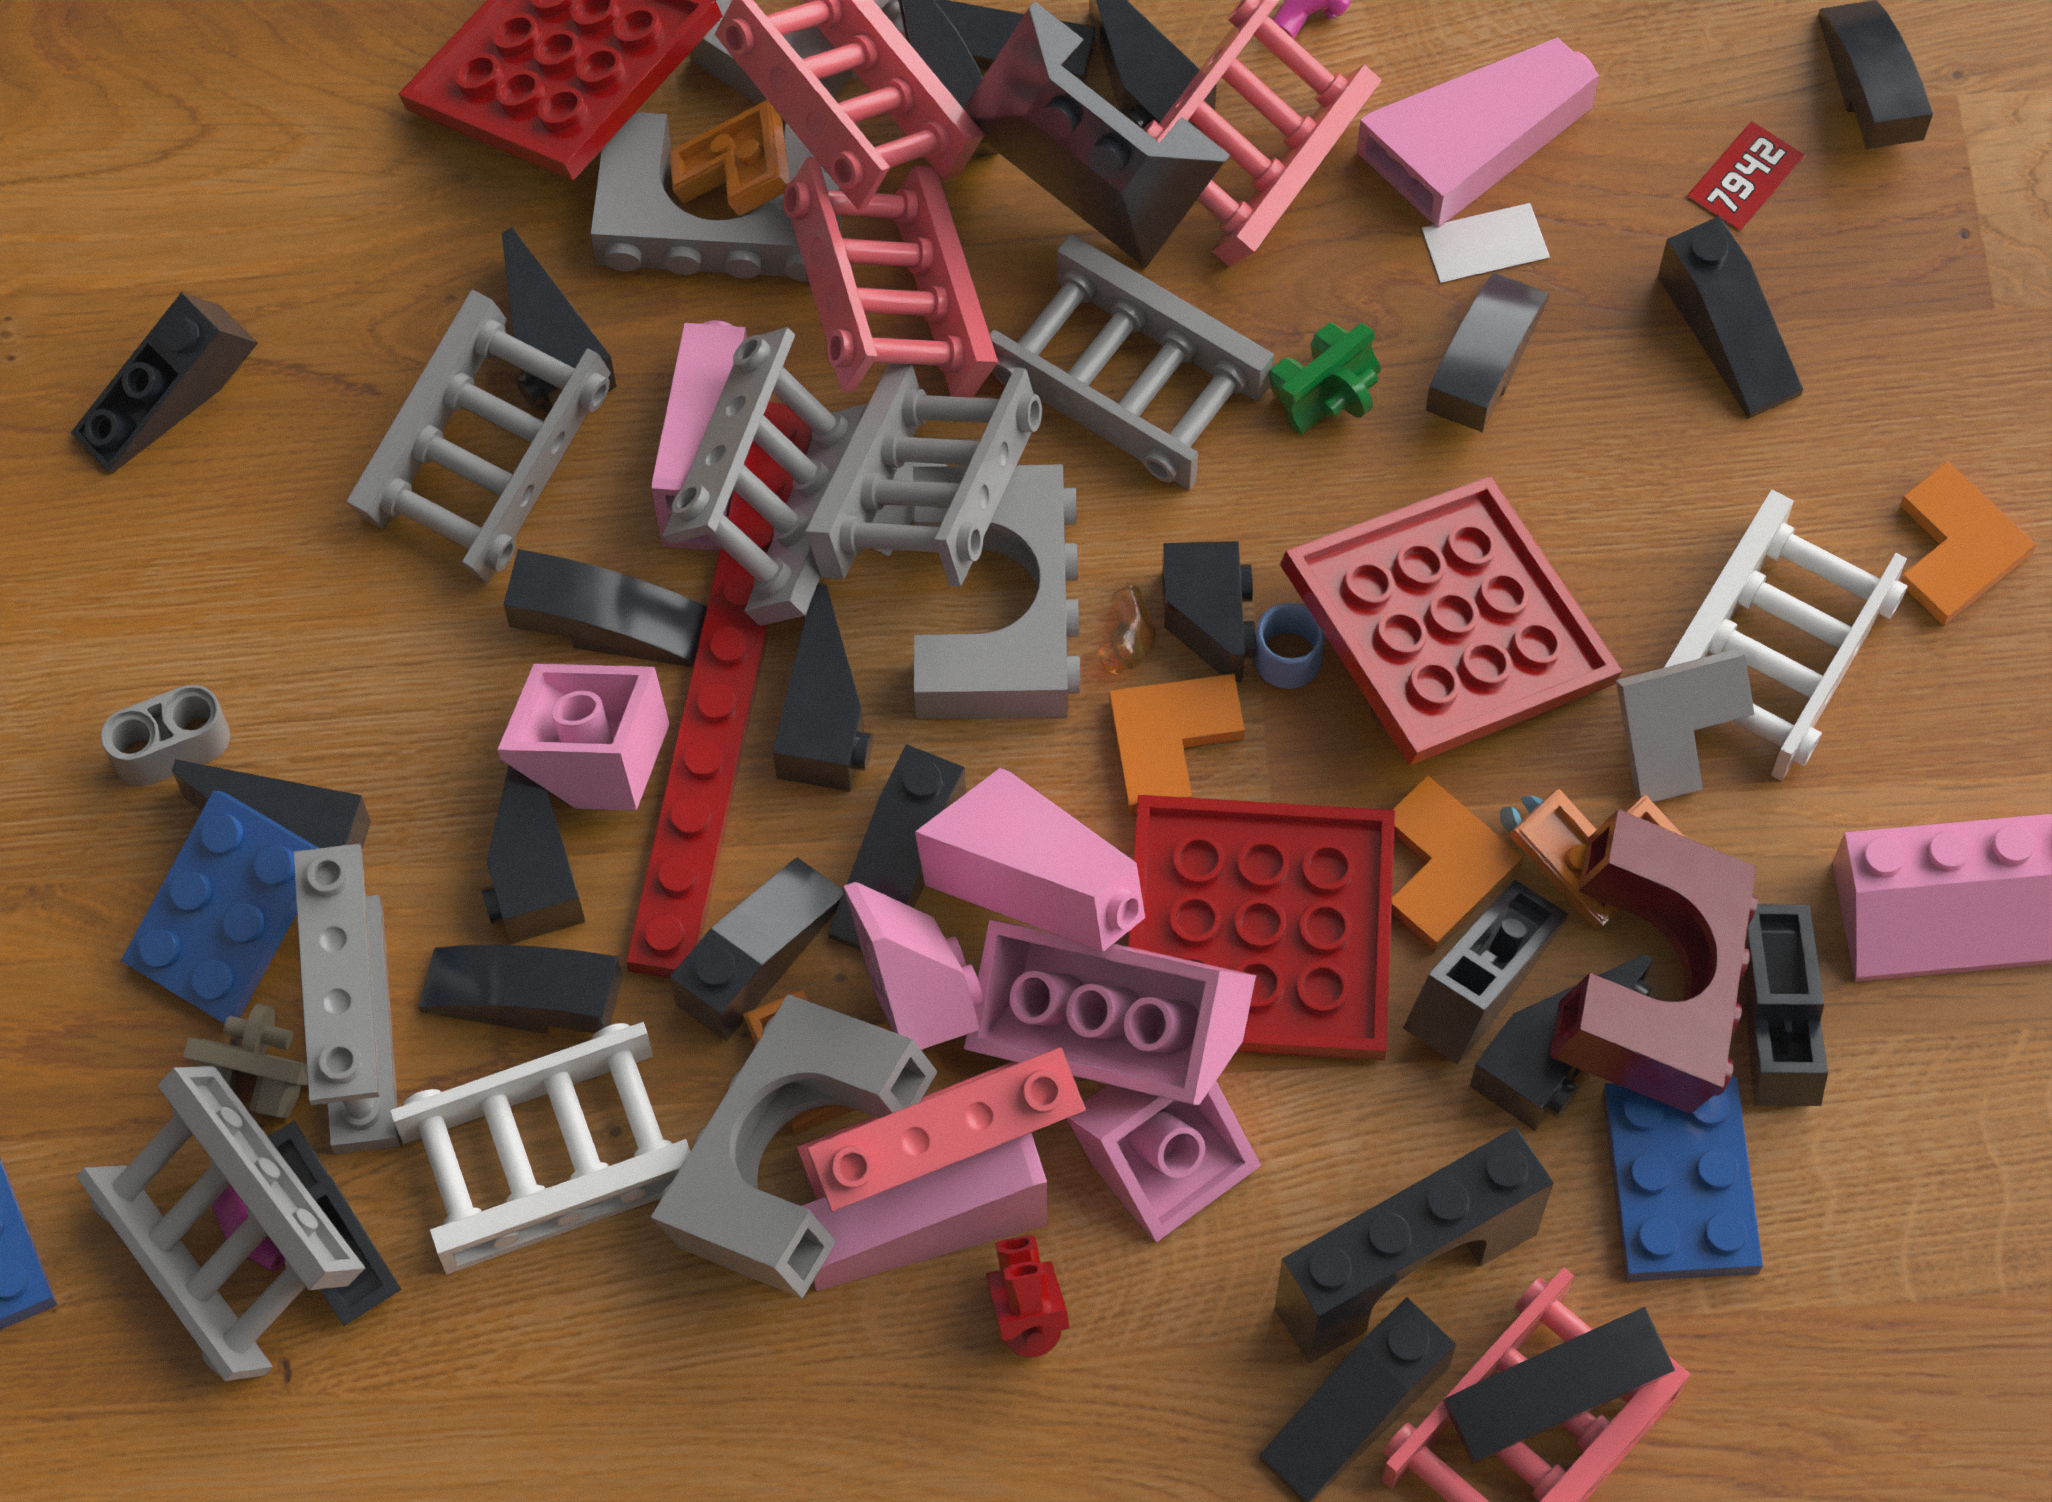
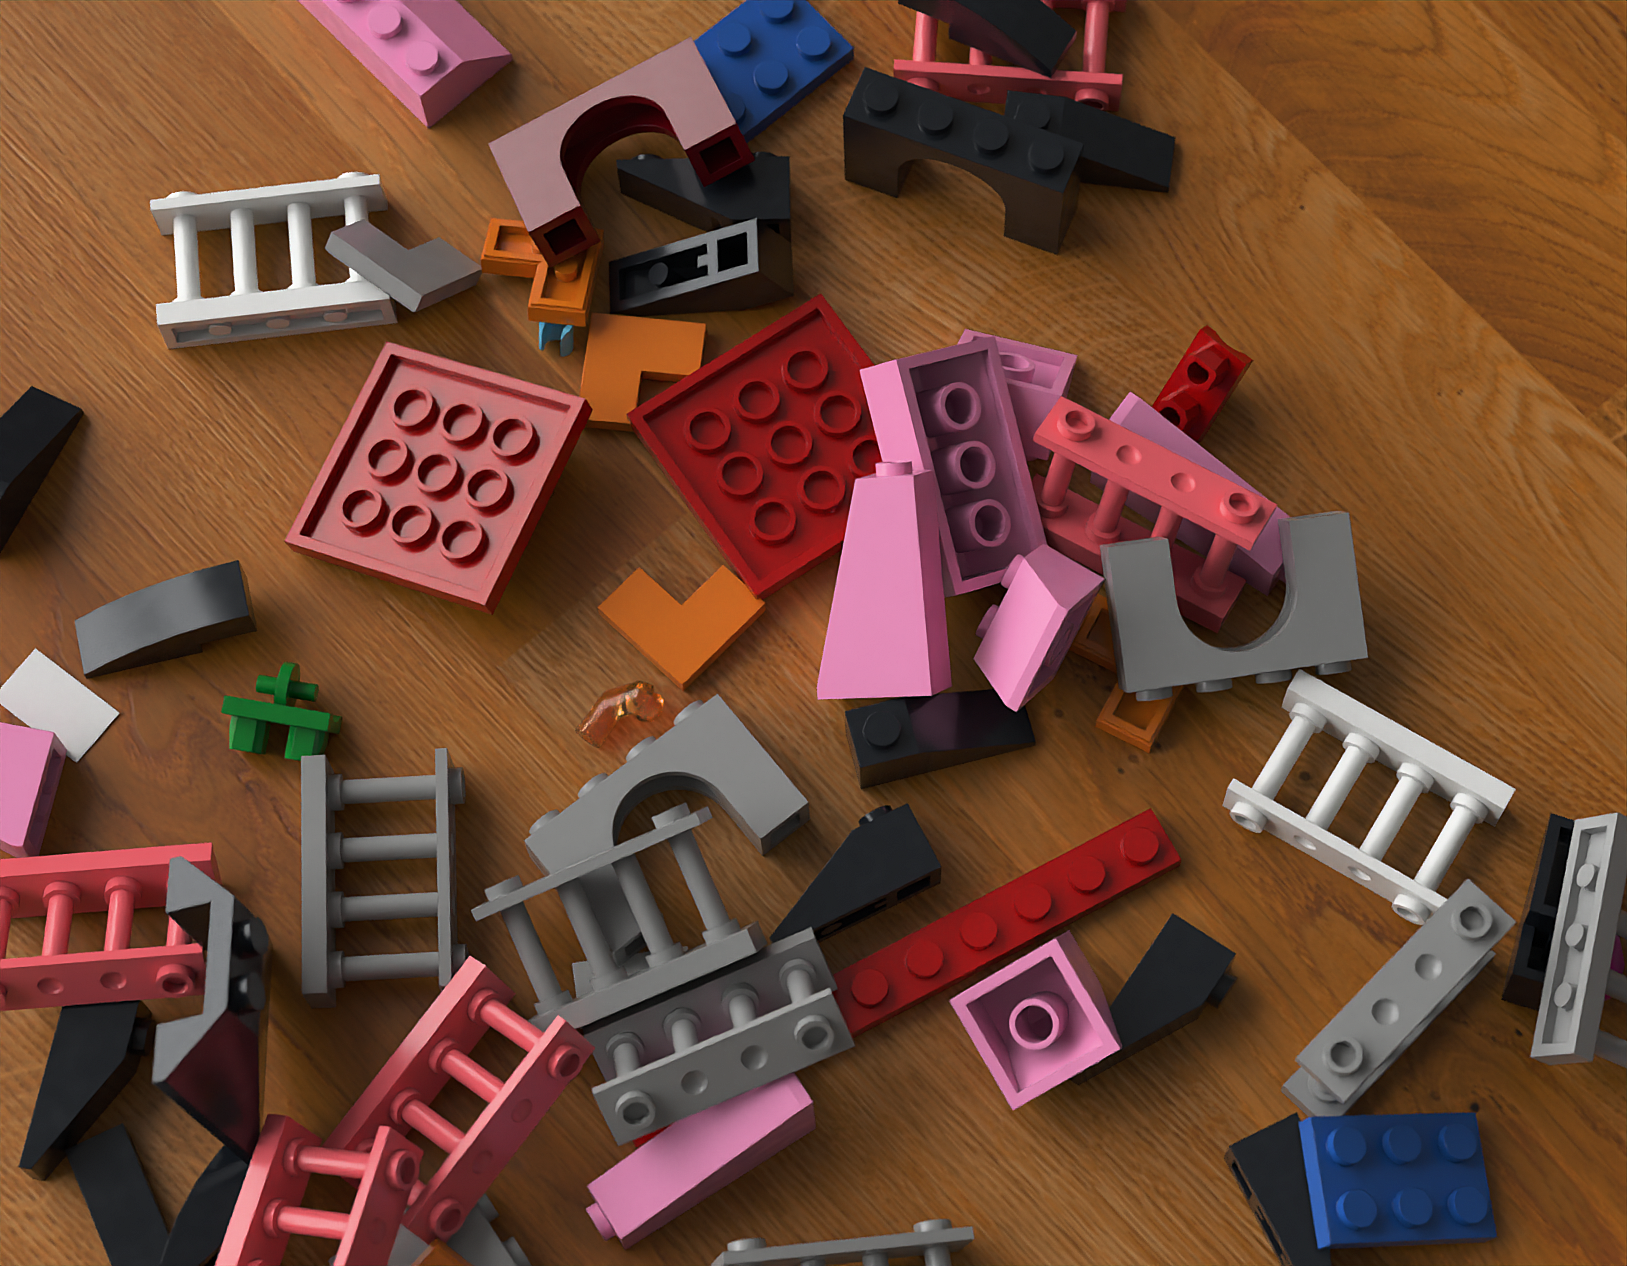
camera: 125 degrees left, 5 degrees up
dark tan hips [183,1003,308,1118] -> none
black slope [419,944,623,1034] -> none
black slope [503,549,707,667] -> none
black slope [670,857,844,1042] -> none
black slope [1162,541,1256,682] -> none
medium blue piece [1254,602,1325,689] -> none
black slope [1745,904,1828,1106] -> none
orange tile [1900,461,2037,626] -> none

